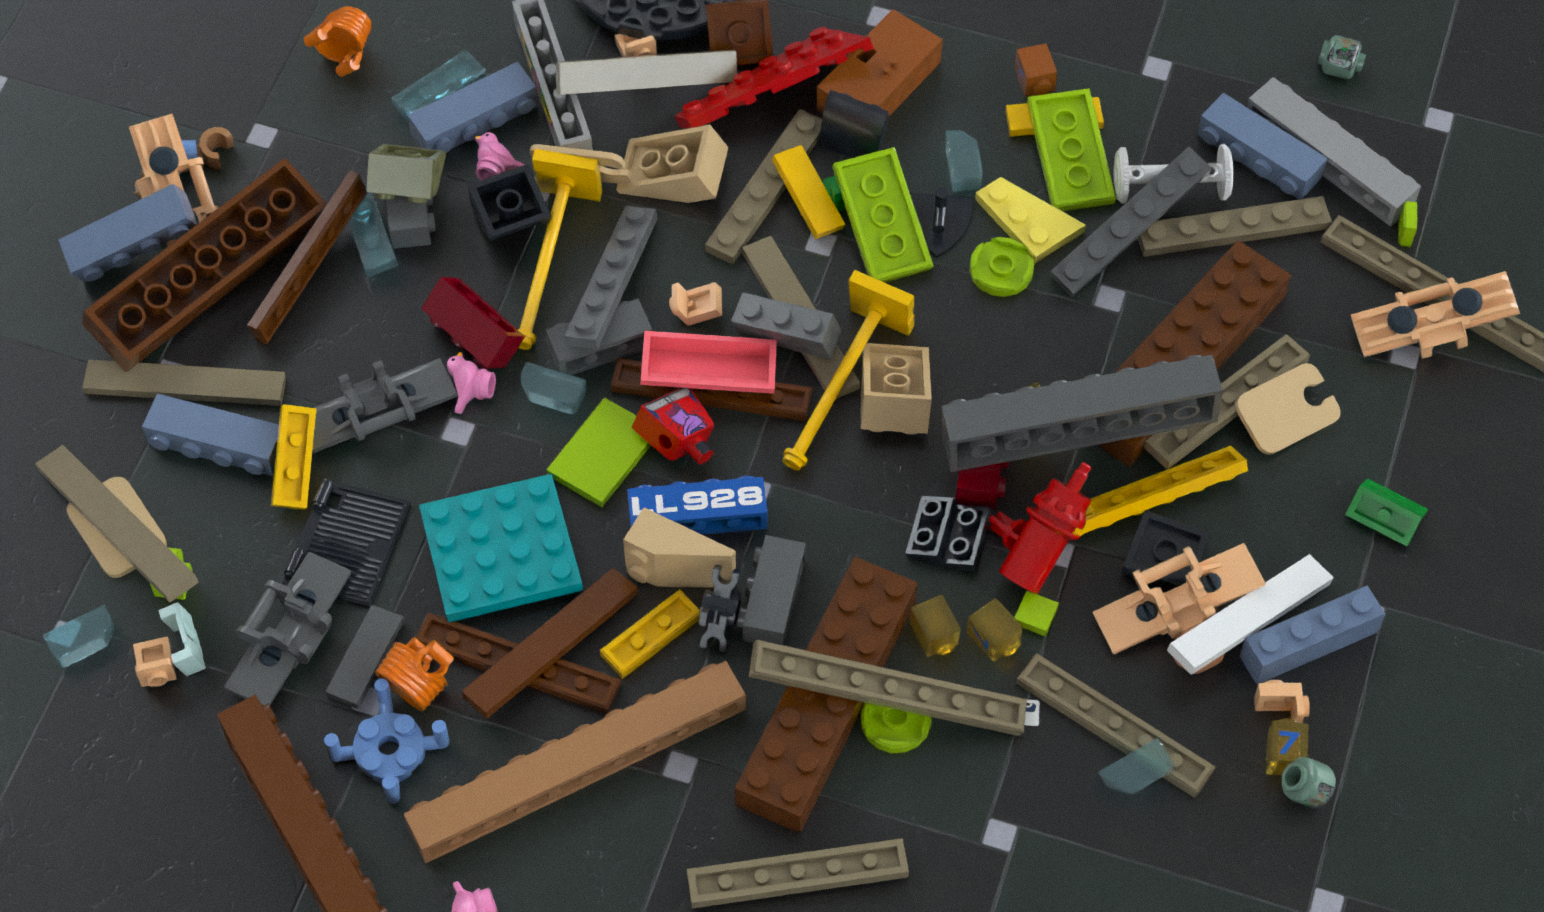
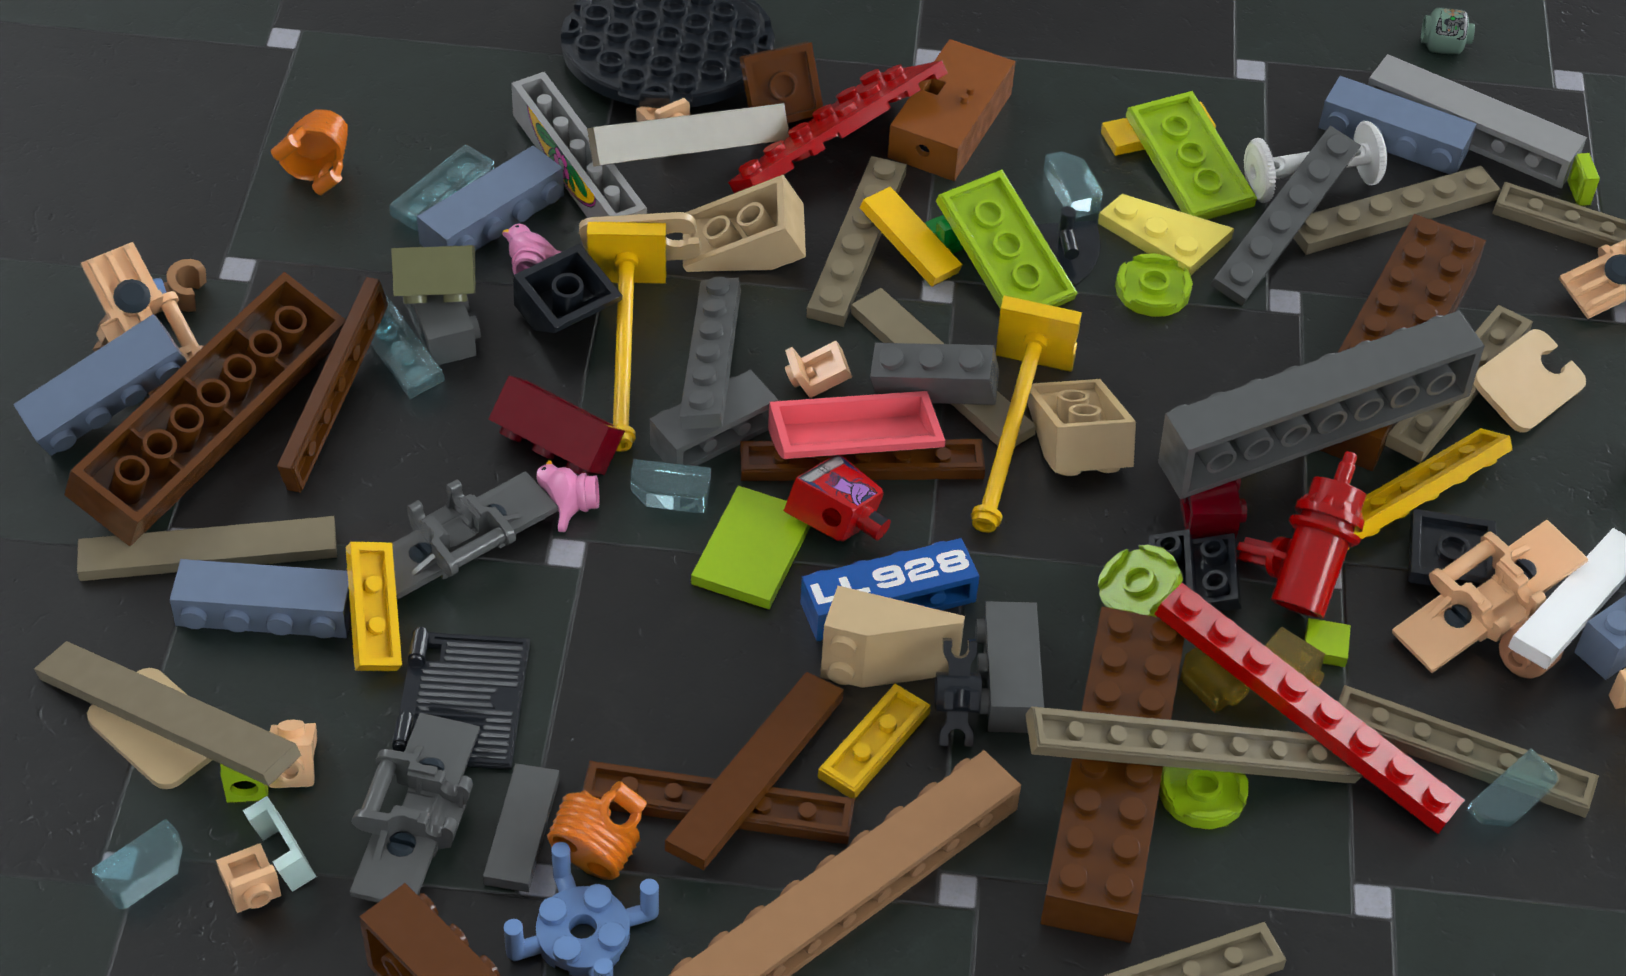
camera: 15 degrees left, 10 degrees down
teal plate [419,474,583,622] -> none
black slope [819,90,889,158] -> none
dark orange brick [1014,43,1057,97] -> none
none -> light nougat bracket [269,719,317,788]
none -> lime tile [1098,545,1183,617]
none -> plate [1154,583,1465,834]

